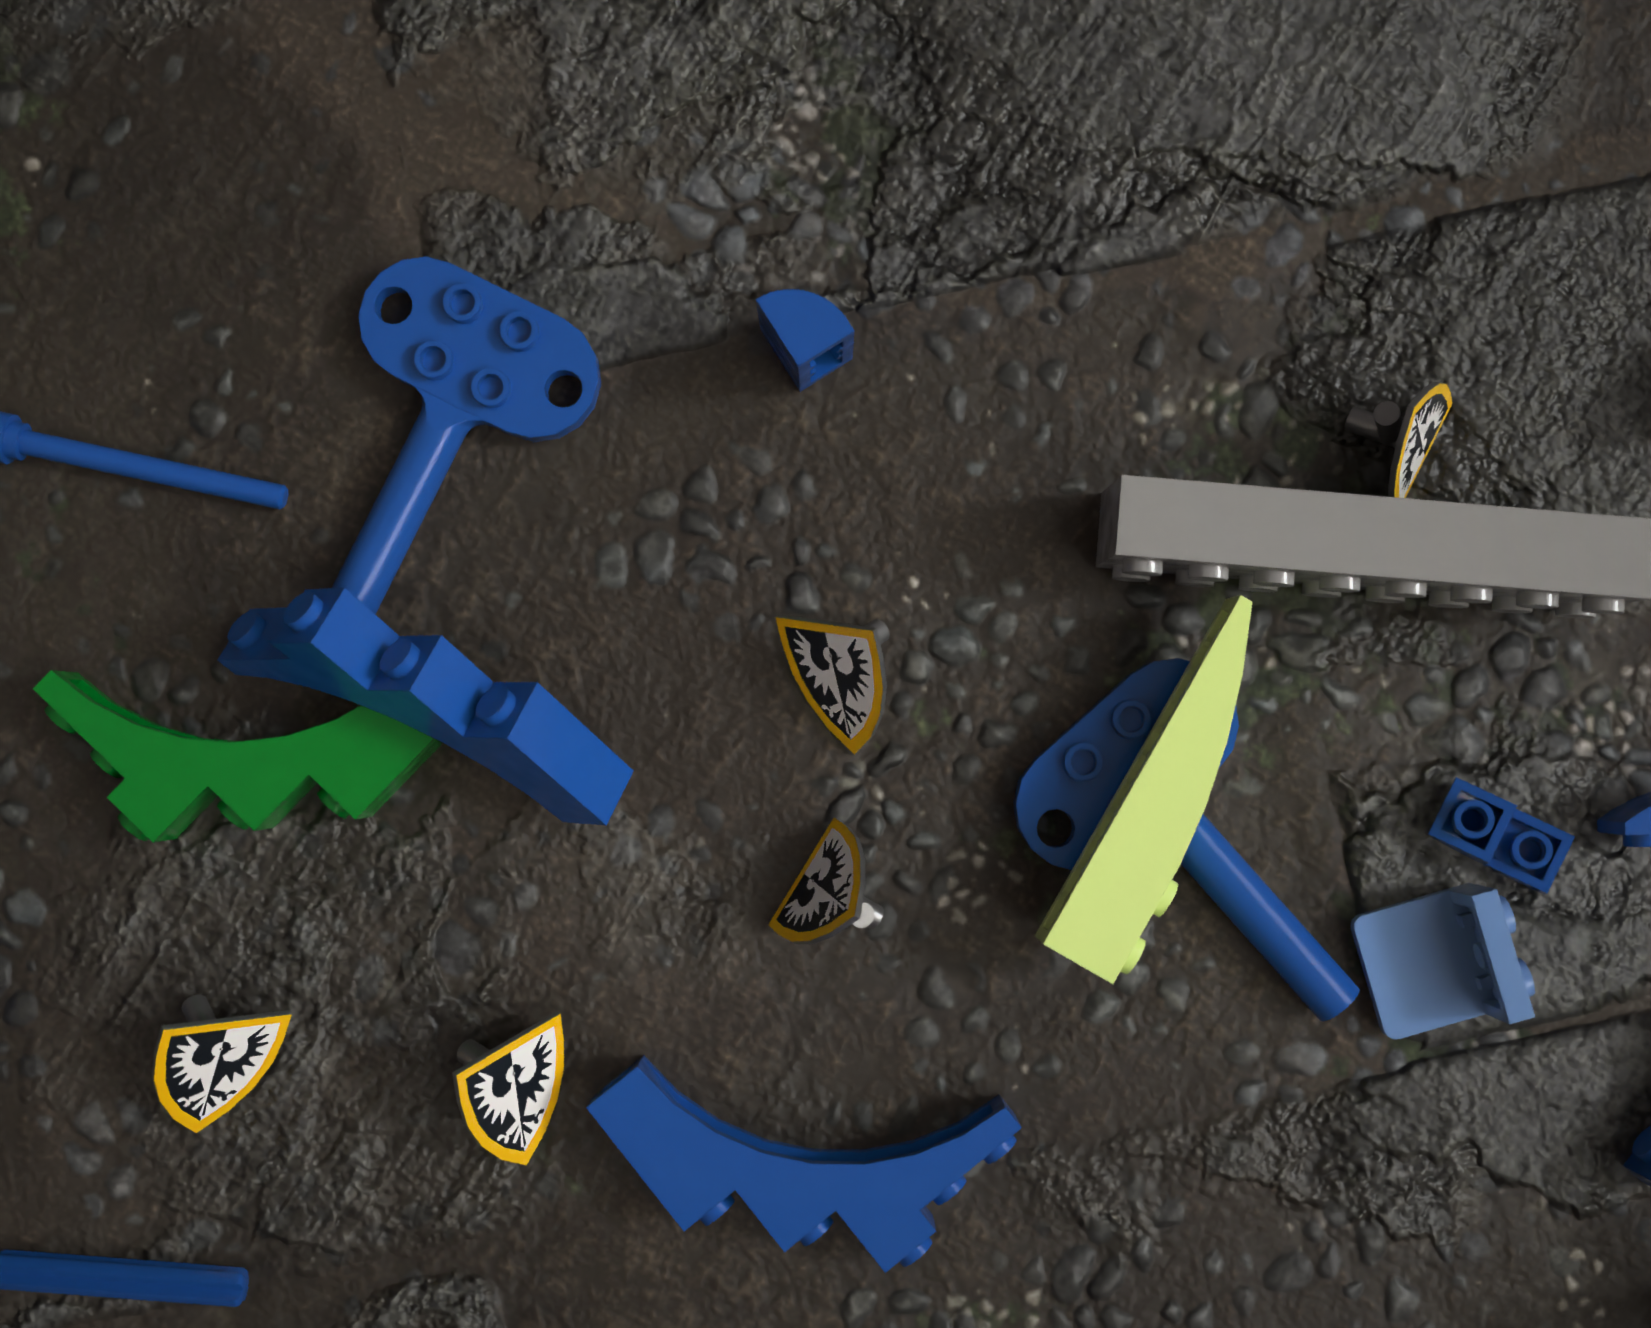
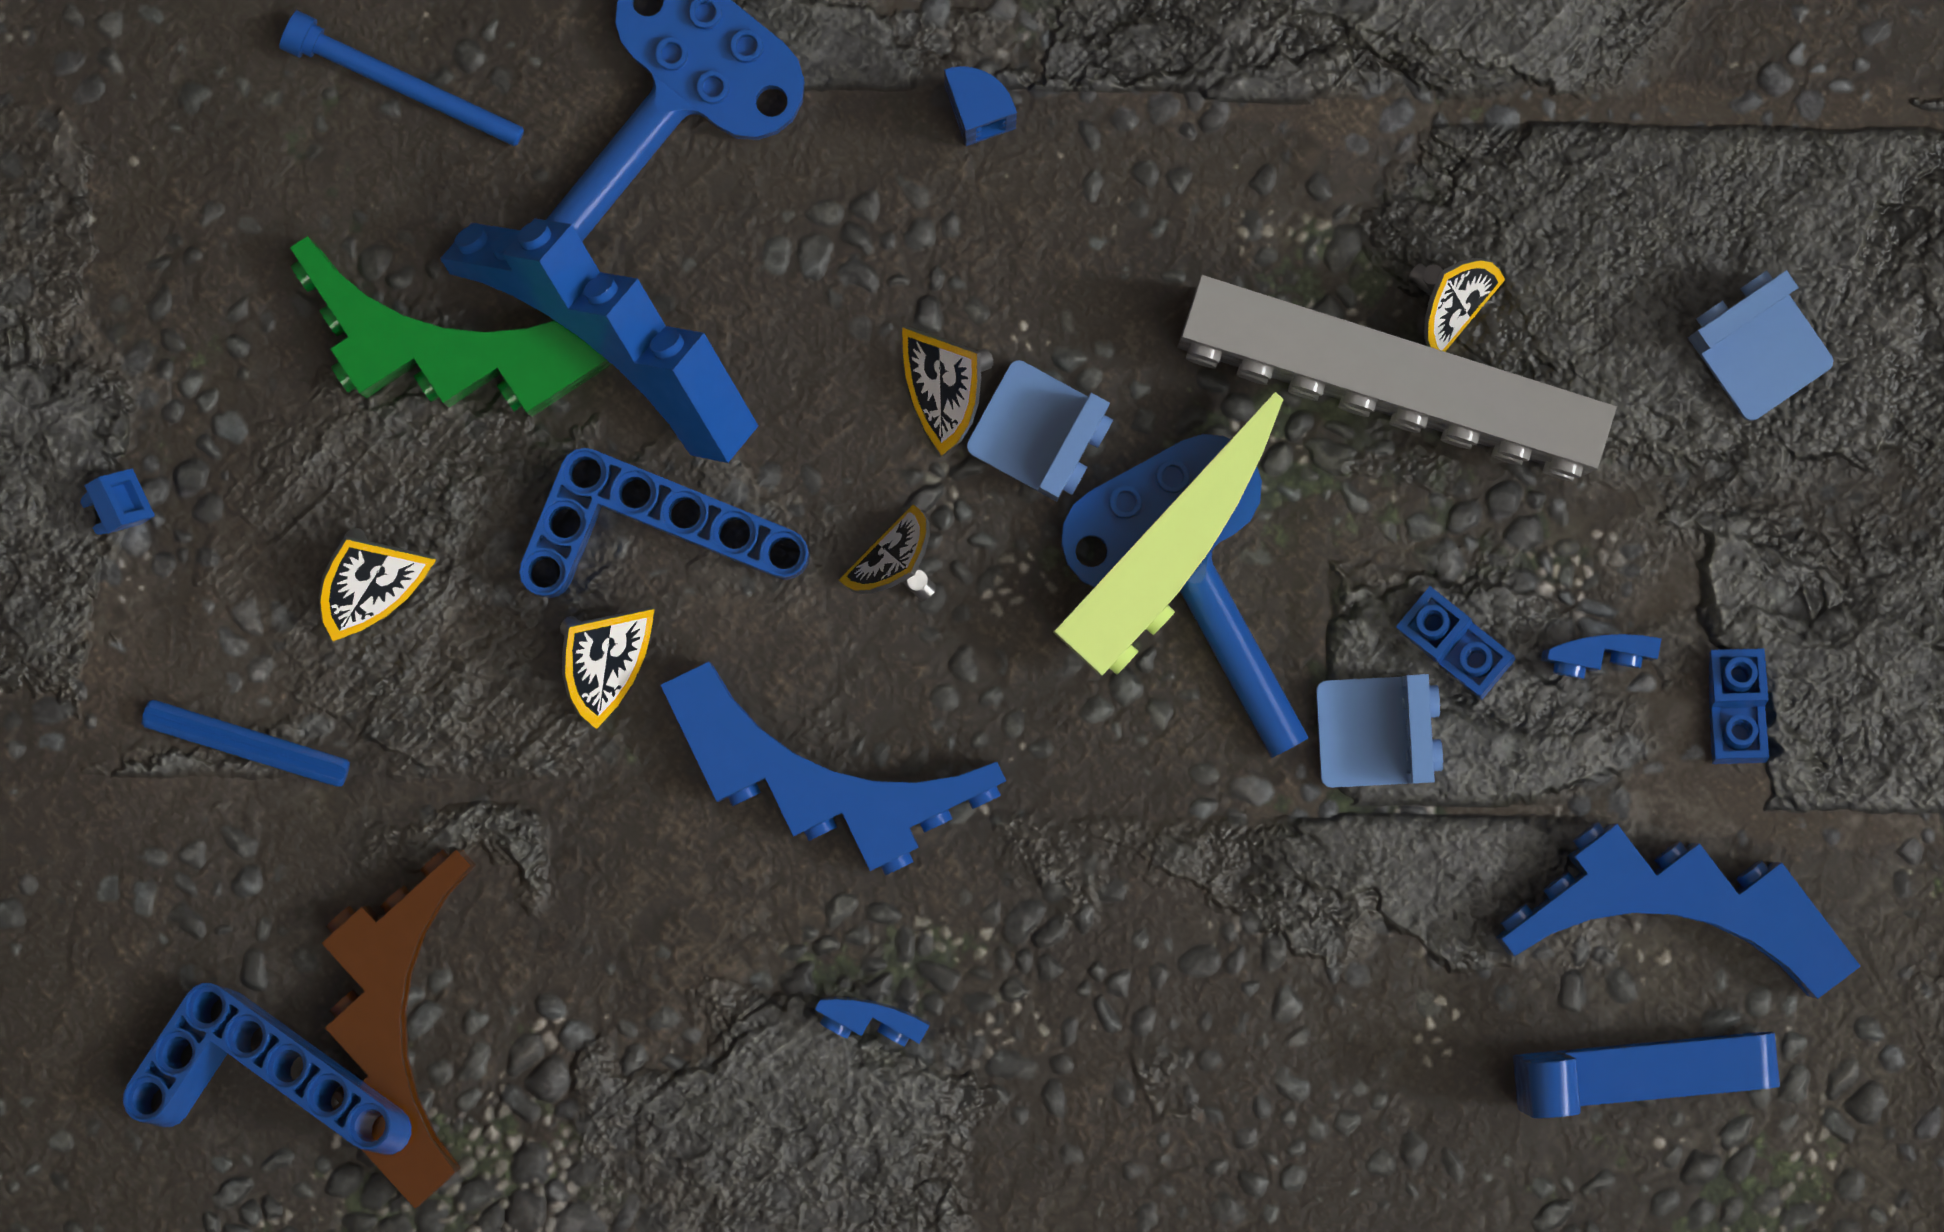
camera: 10 degrees right, 0 degrees up
none -> blue beam [519,448,810,598]
none -> medium blue bracket [967,360,1113,502]

